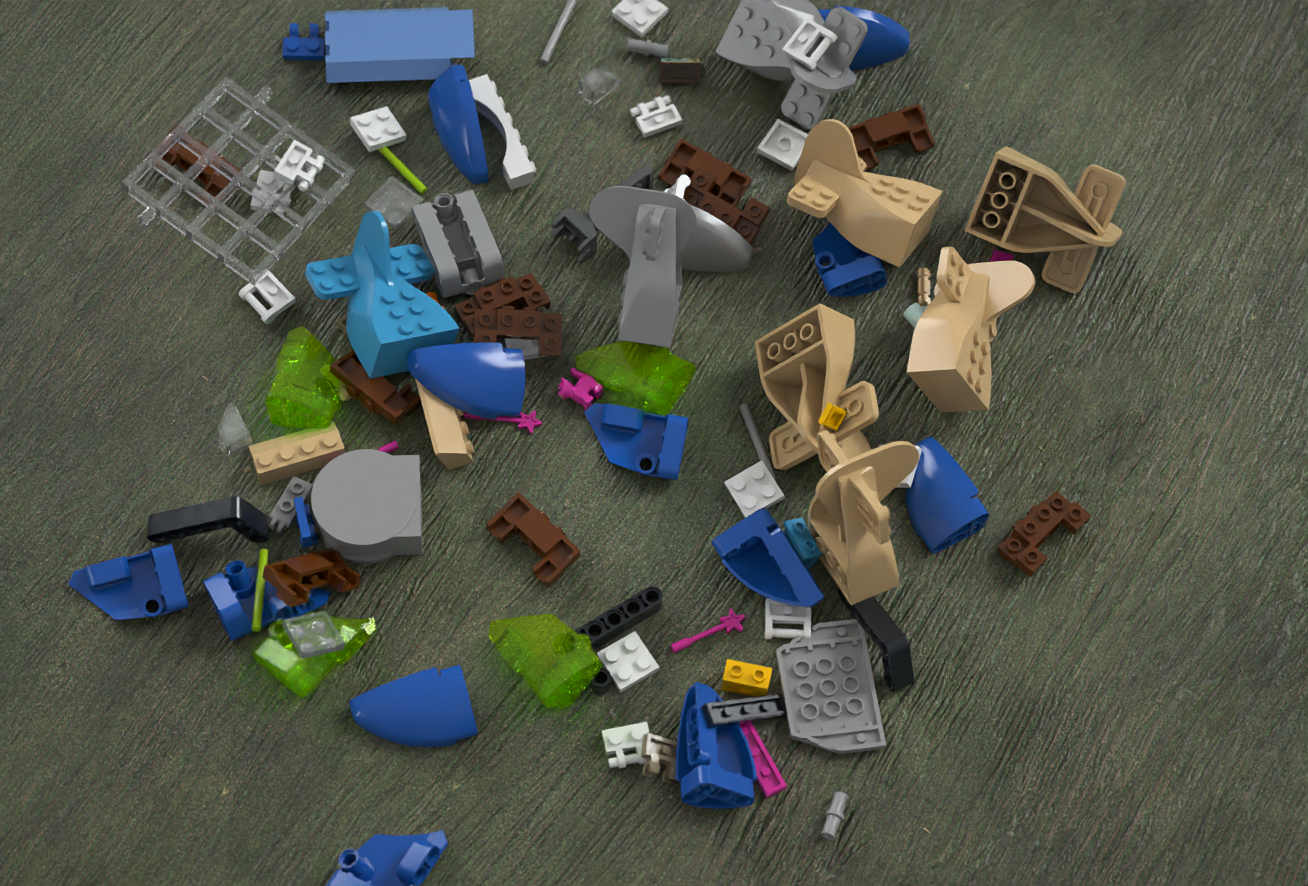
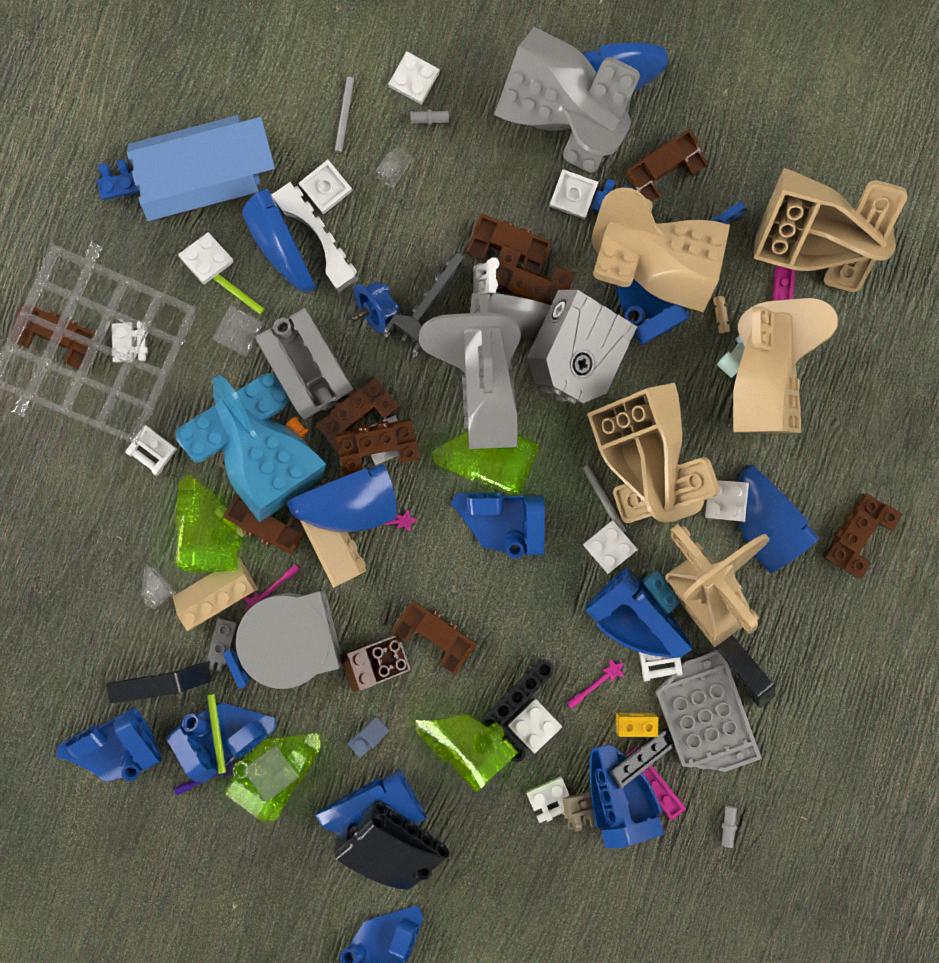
camera: 10 degrees left, 25 degrees up
reddish brown bracket [262,548,361,607] -> none
white plate [273,140,325,192] -> none
dark pink animal [558,367,604,411] -> none
white plate [630,96,682,138] -> none
dark brown panel [659,58,701,83] -> none
white plate [782,18,837,70] -> none
yellow tile [818,402,847,431] -> none
none -> dark purple piece [174,761,241,795]
none -> white plate [298,160,353,214]
none -> black panel [334,800,449,890]
none -> reddish brown slope [340,634,411,691]
none -> sand blue slope [347,716,389,758]
none -> blue piece [349,282,399,333]
none -> light grey piece [527,290,637,404]
none -> blue plate [712,201,748,224]

